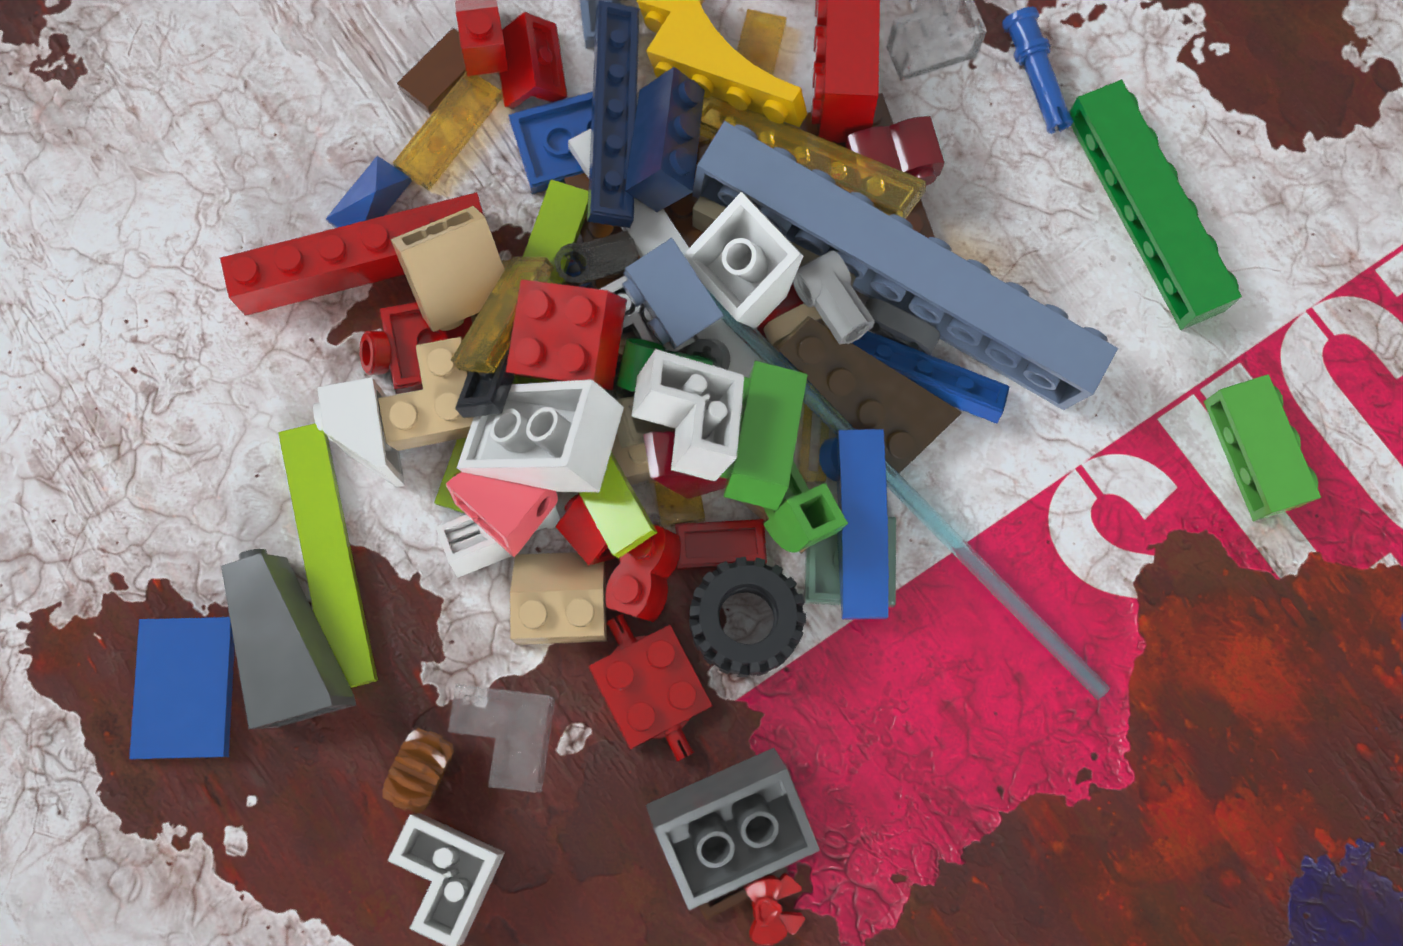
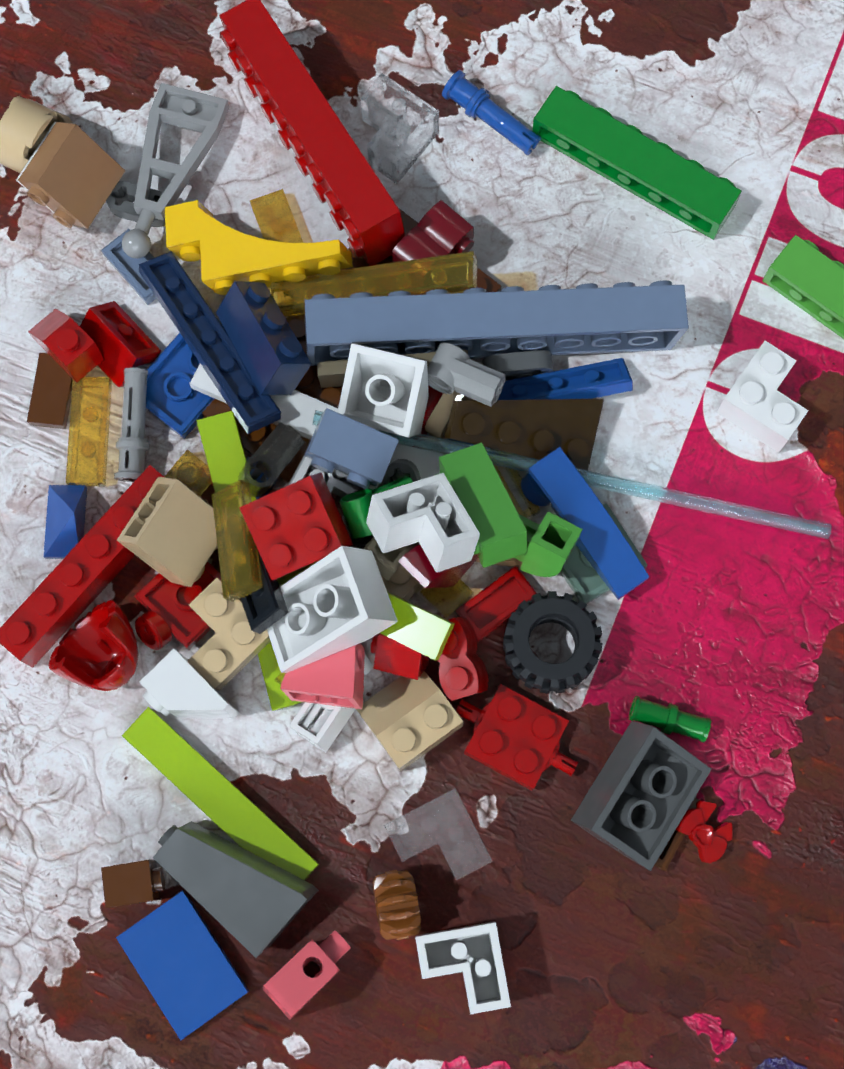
camera: 25 degrees left, 0 degrees up
none -> red hair [48,600,139,691]
none -> reddish brown brick [101,860,165,908]
none -> light grey pin [114,368,150,482]
none -> clear yellow plate [164,450,212,497]
none -> coral torso [263,930,351,1020]
none -> green pin [628,696,711,743]
none -> white brick [716,341,808,453]

